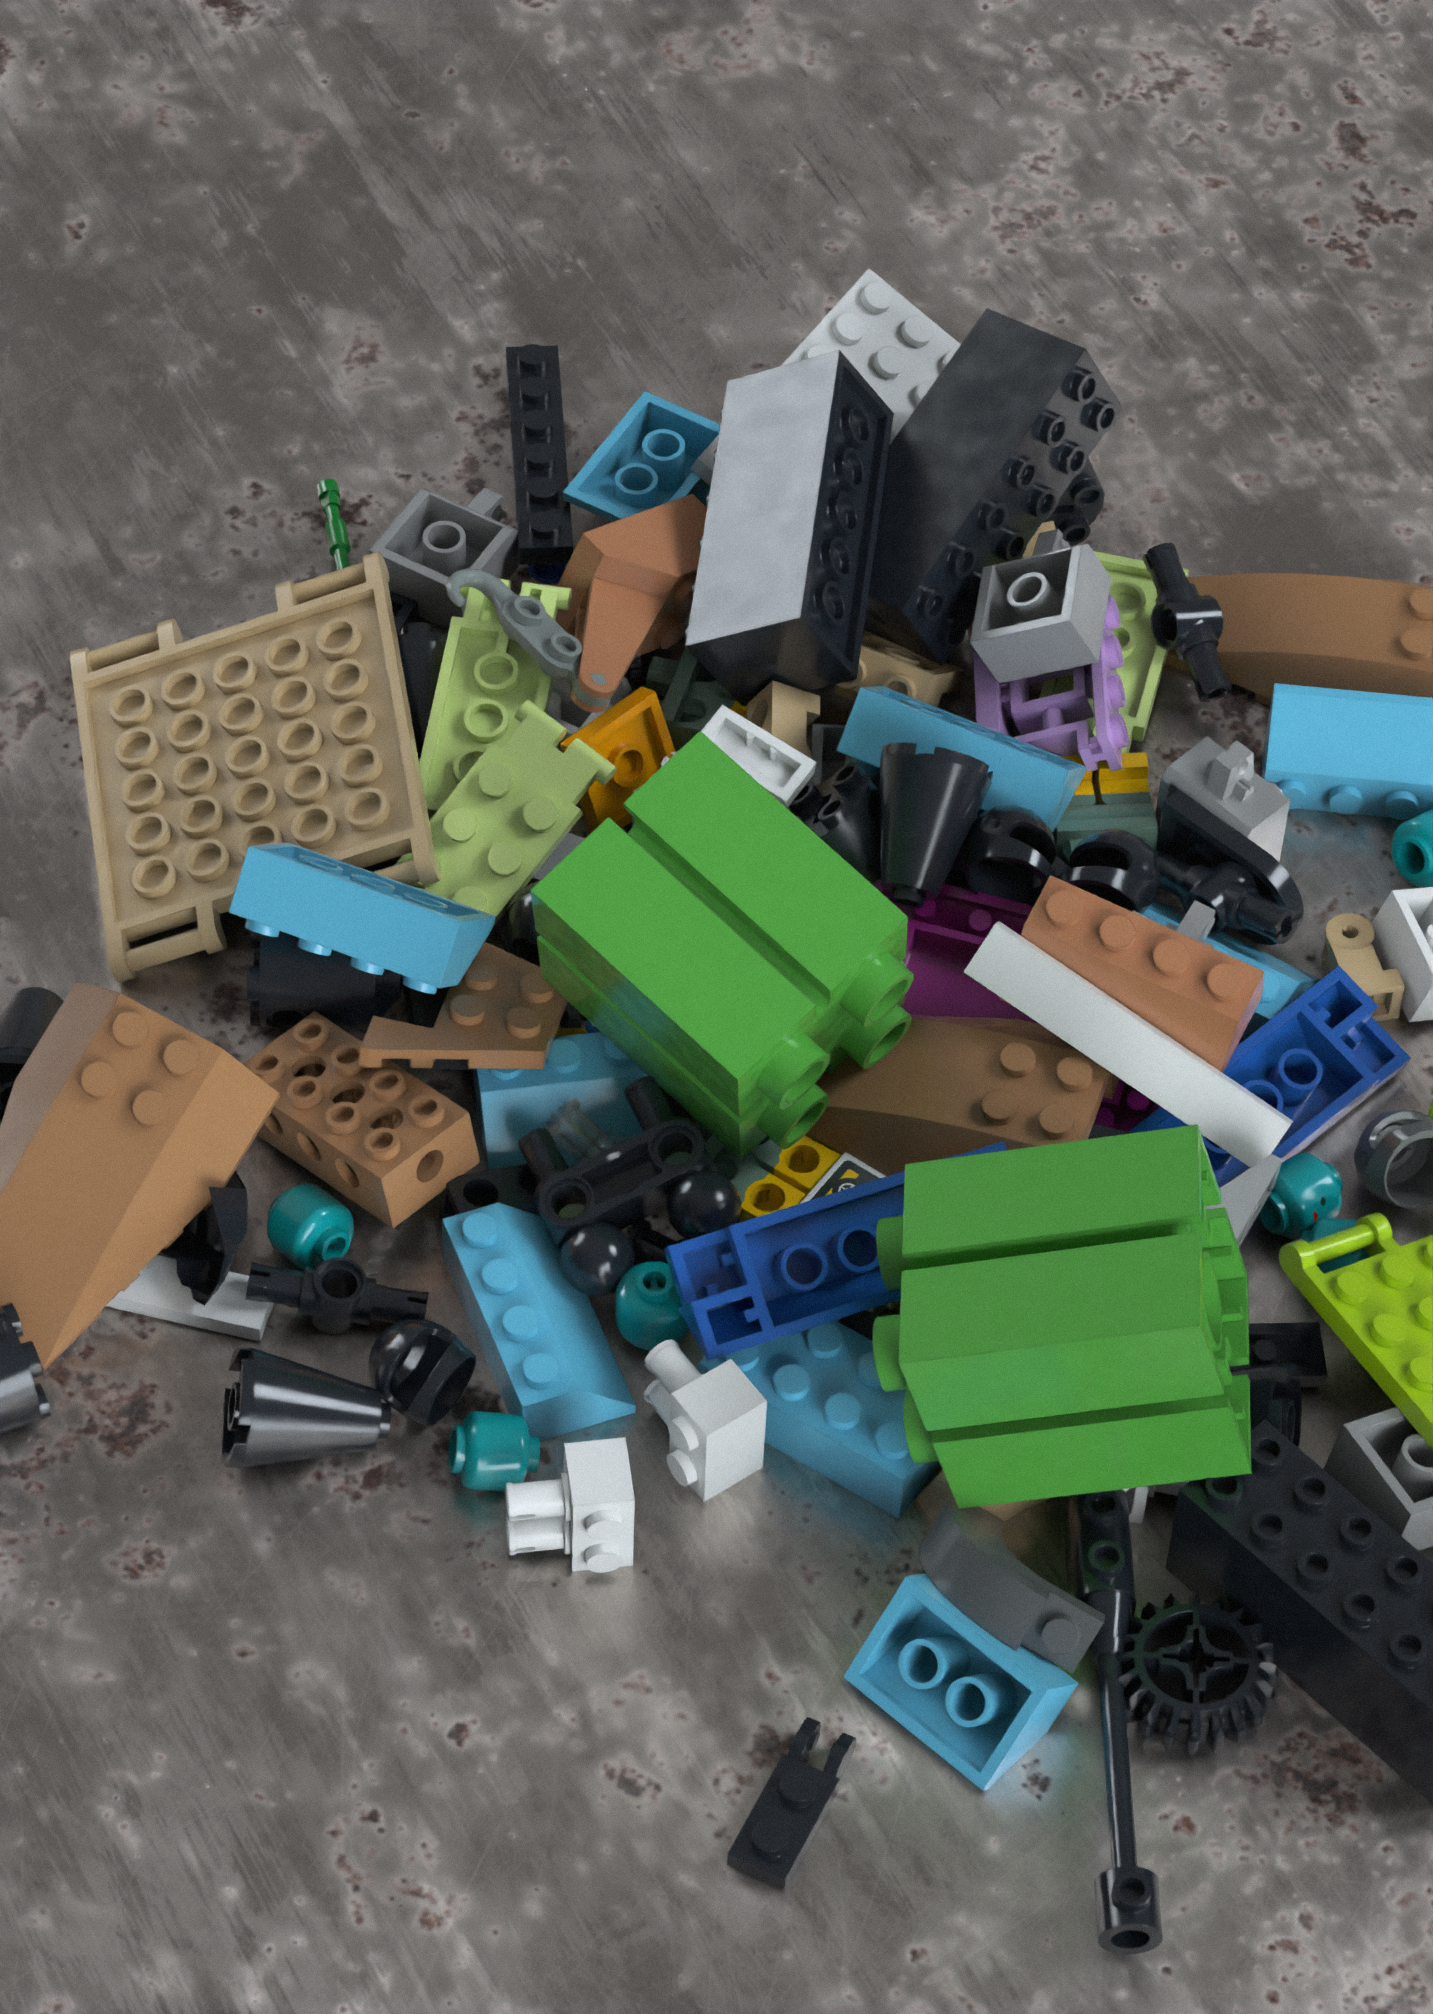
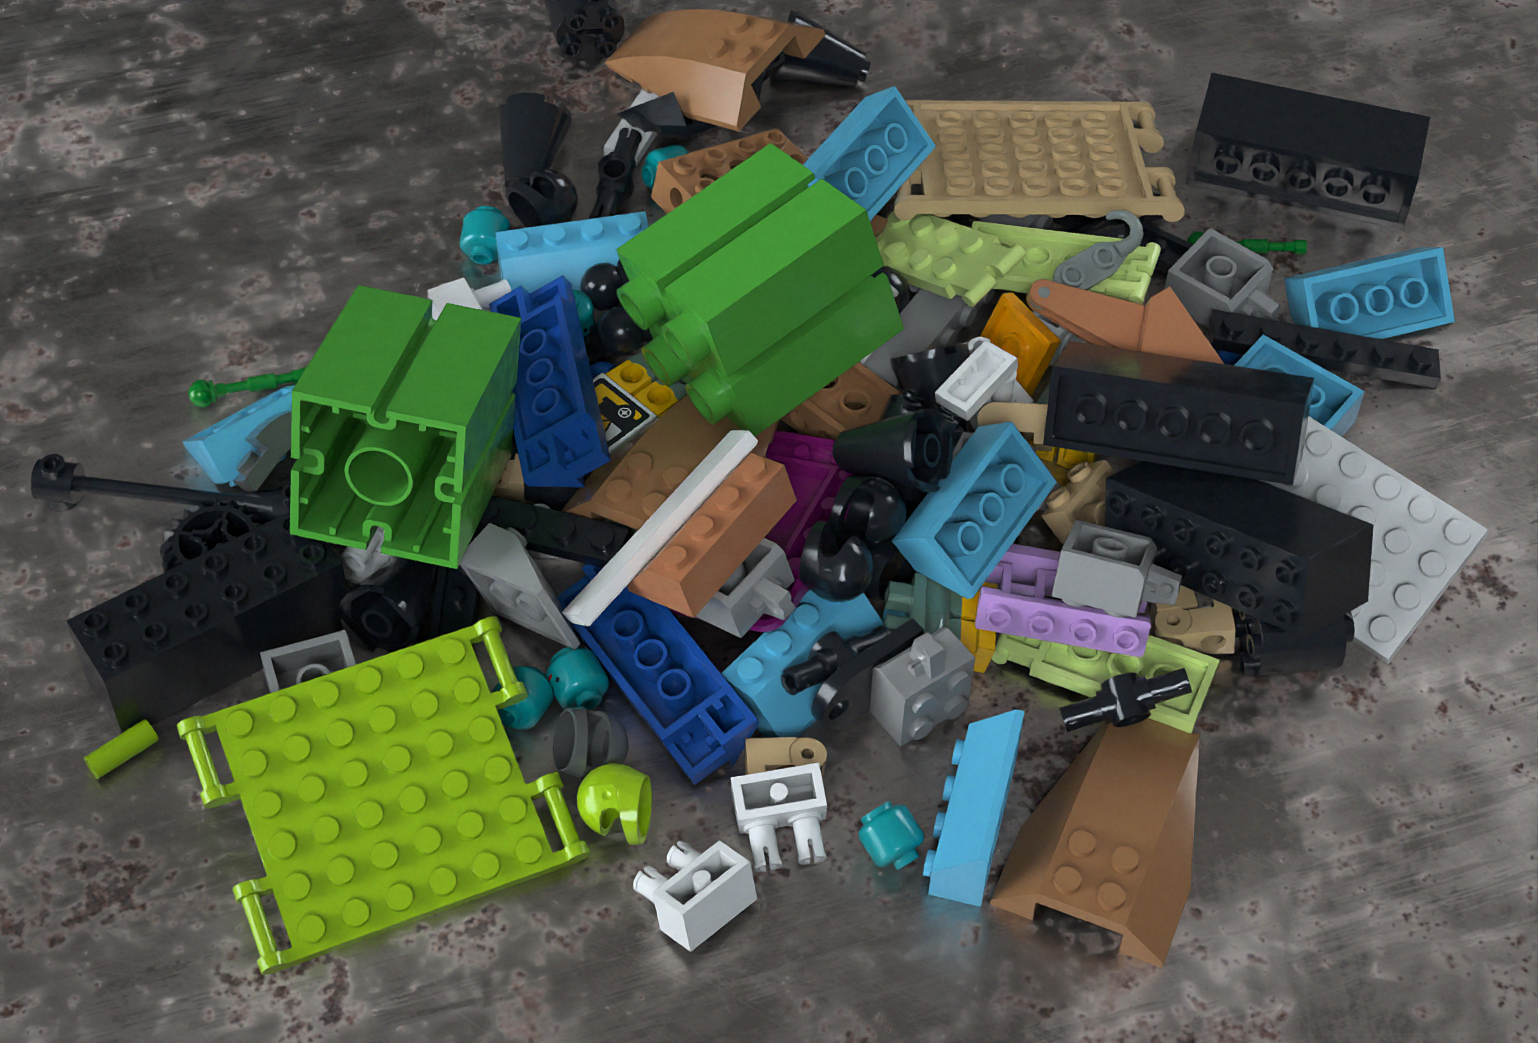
camera: 100 degrees right, 0 degrees up
white brick [505,1437,635,1573] -> none
black hinge [727,1717,857,1890] -> none
none -> green piece [188,367,306,407]
none -> black brick [1185,73,1430,230]
none -> medium azure slope [1284,247,1455,339]

